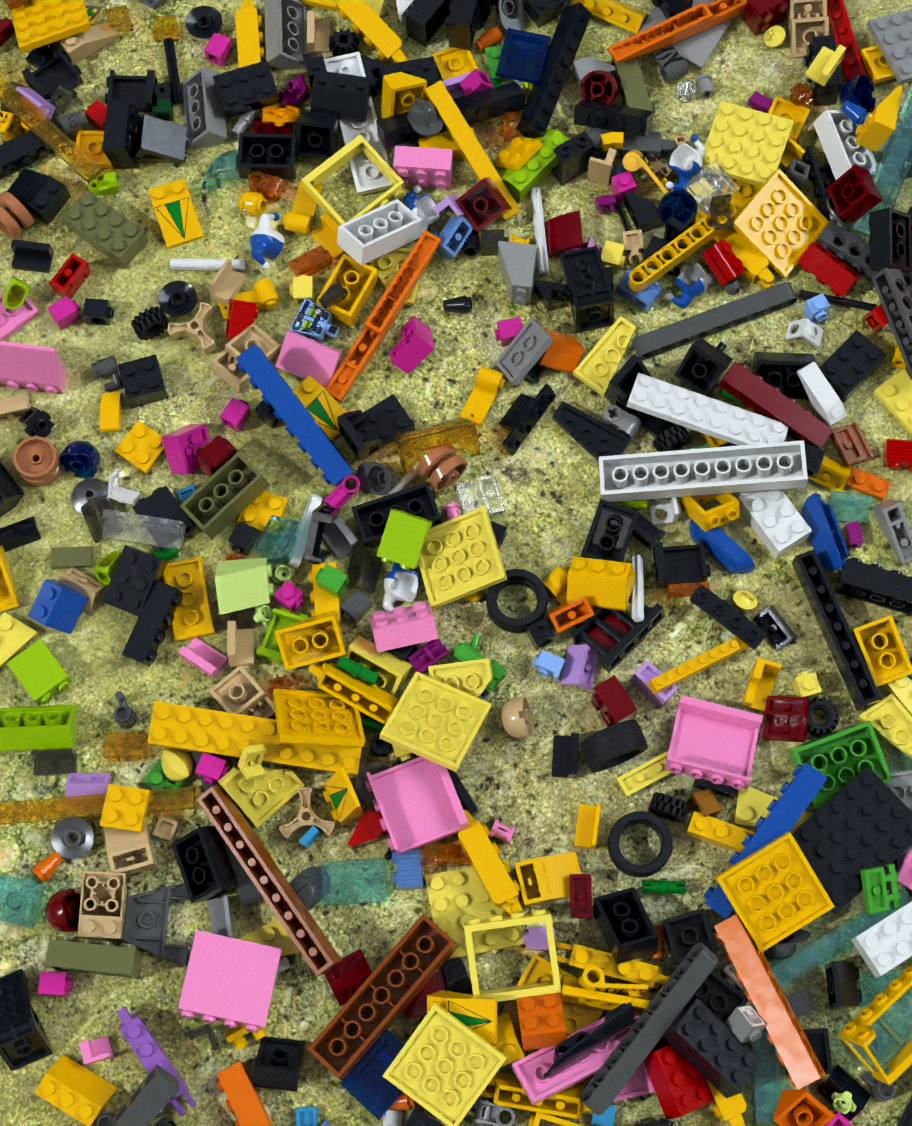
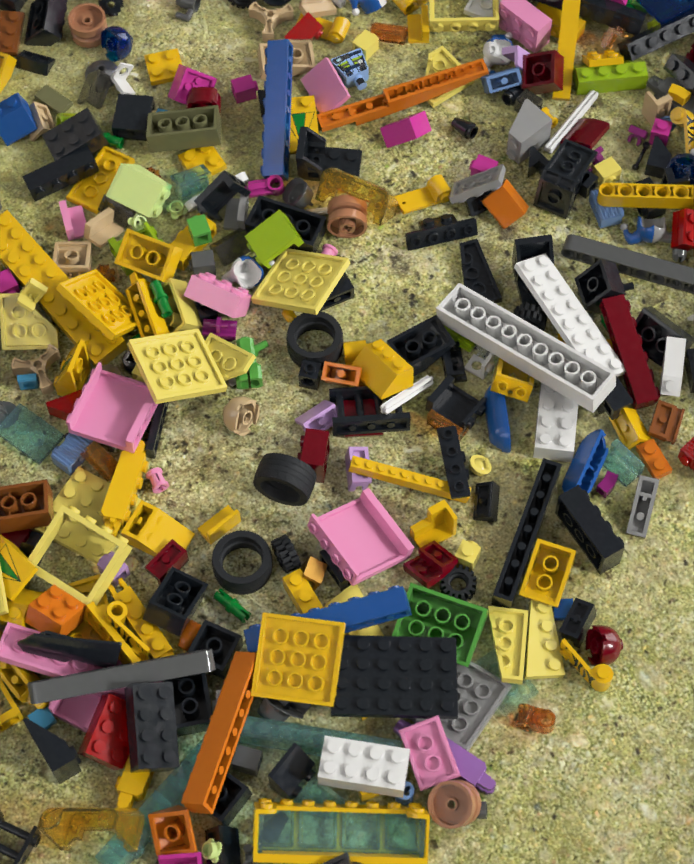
camera: 40 degrees right, 10 degrees down
yellow slope [100,391,123,432] -> none
clear panel [102,509,186,550] -> none
black brick [118,354,169,408] -> none
black brick [228,521,259,555] -> none
dark pink brick [274,580,305,614] -> none
yellow brick [316,254,379,326] -> none
clear smoke cone [318,282,348,309] -> none
white brick [337,199,422,266] -> none
clear slope [454,474,506,517] -> none
light blue brick [532,650,565,682] -> none
black panel [551,131,595,186] -> none
black panel [551,733,580,779] -> none
light yellow wing [573,316,636,397] -> none
light grey piece [602,405,642,439] -> none
light yellow plate [616,751,672,798] -> none
tan plate [622,229,644,265] -> none
light grey brick [725,1005,766,1043] -> none
bright green plate [860,863,902,914] -> none

